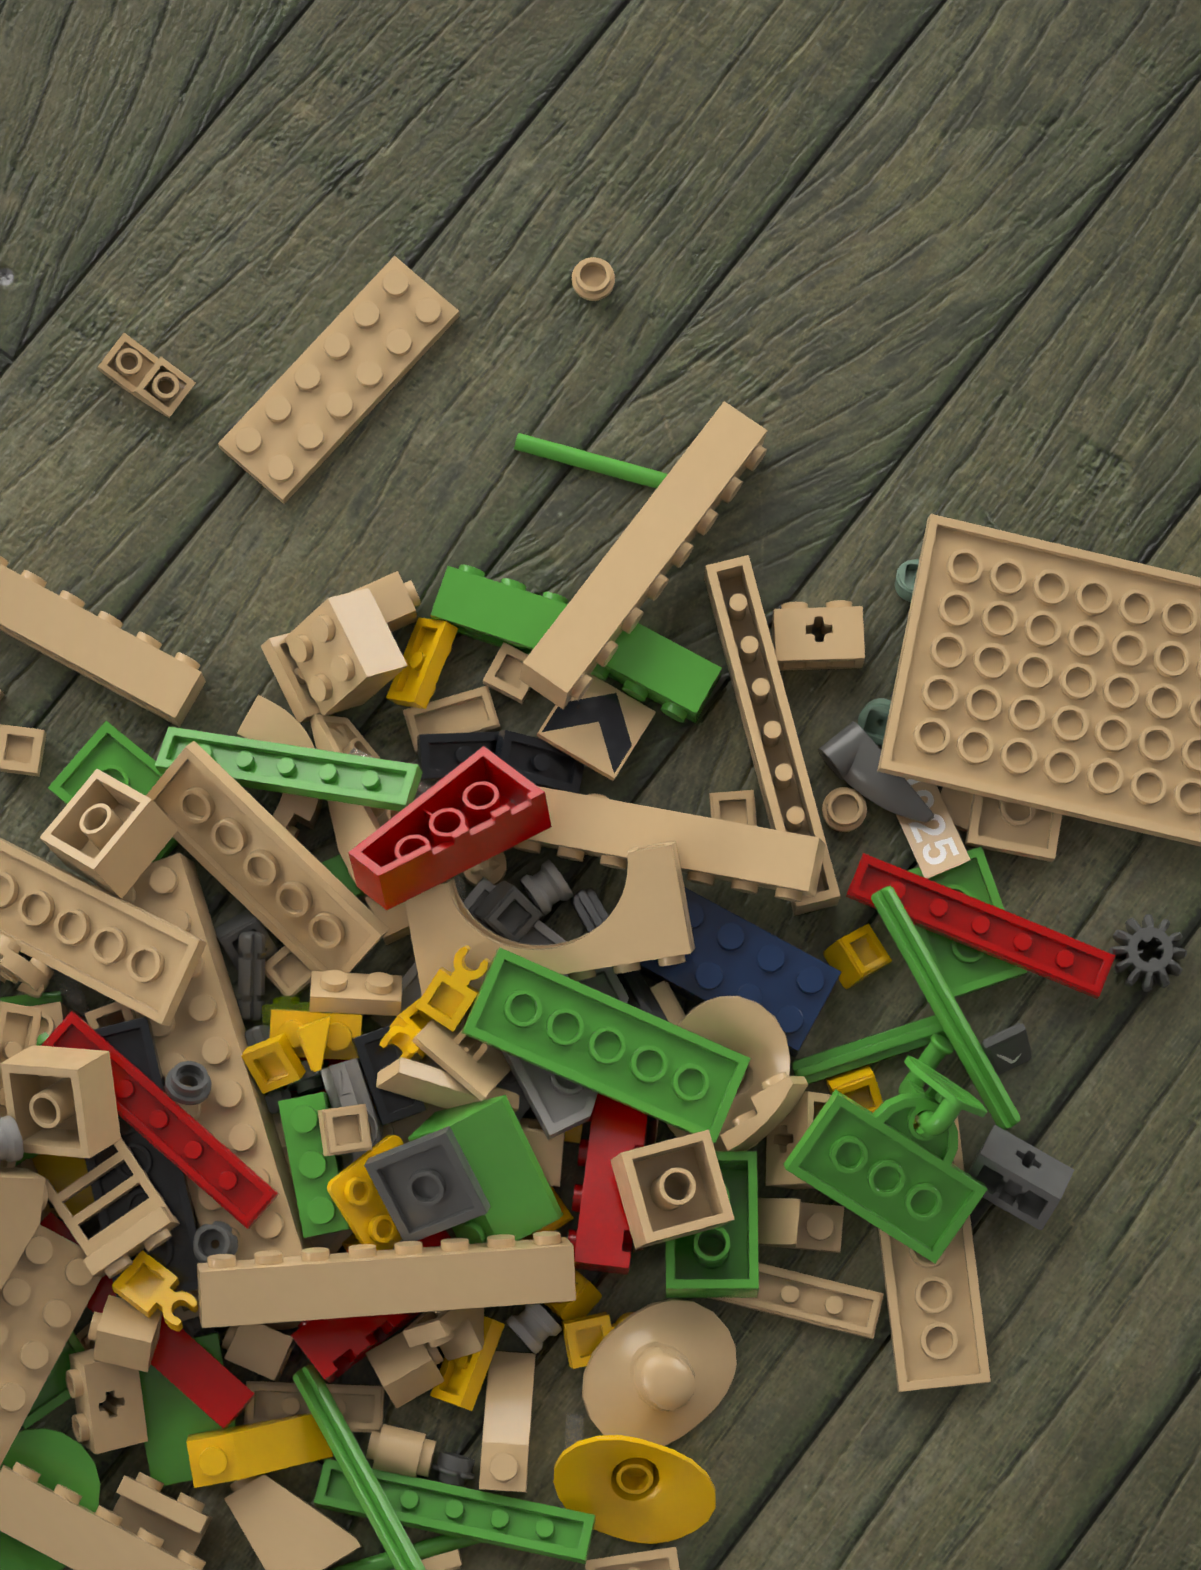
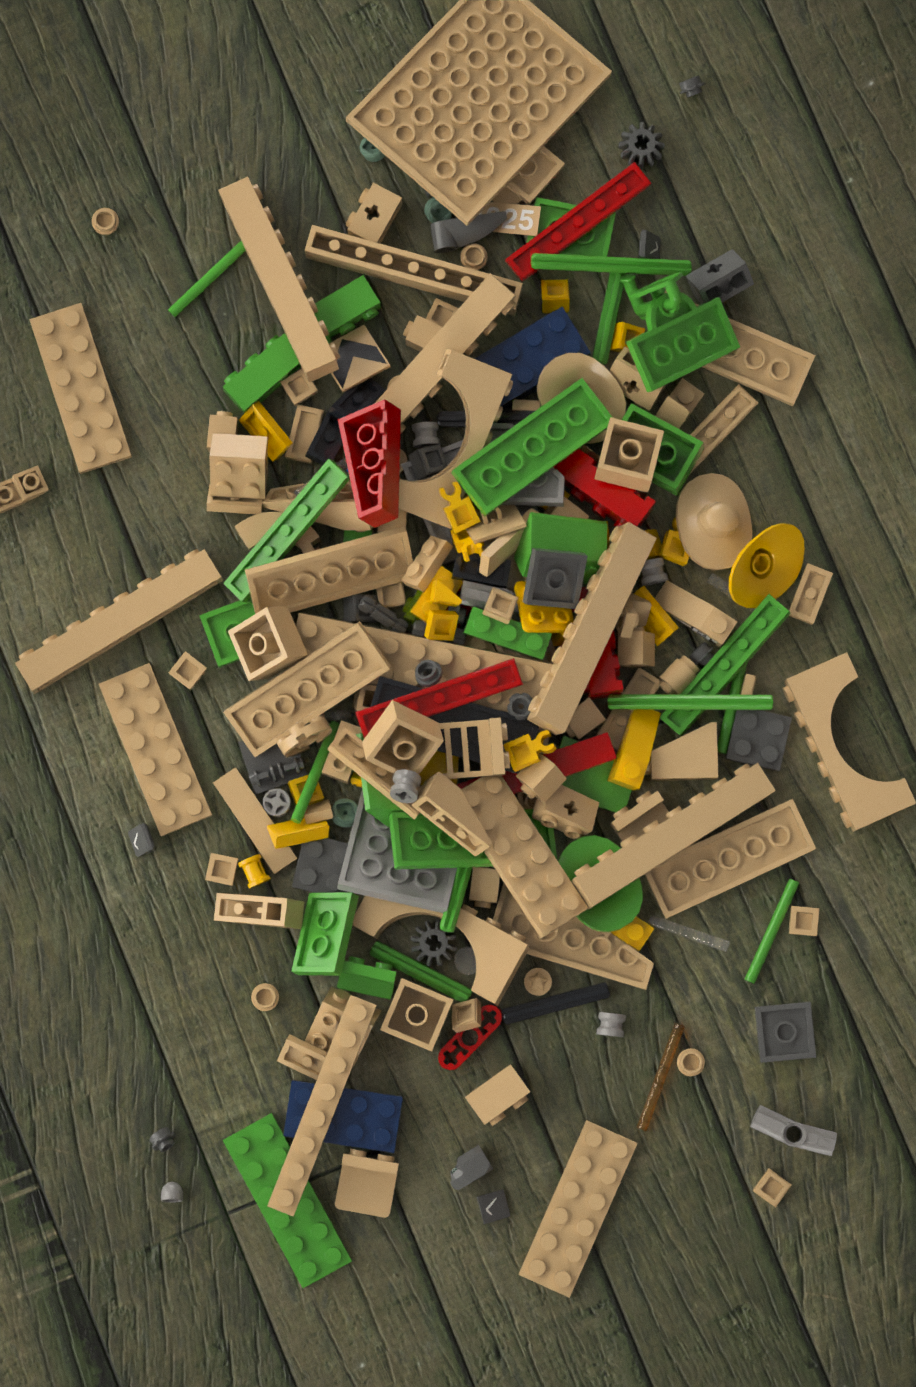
camera: 60 degrees left, 5 degrees up
tan slope [720,1072,808,1151] -> none
none -> tan brick [403,315,442,352]

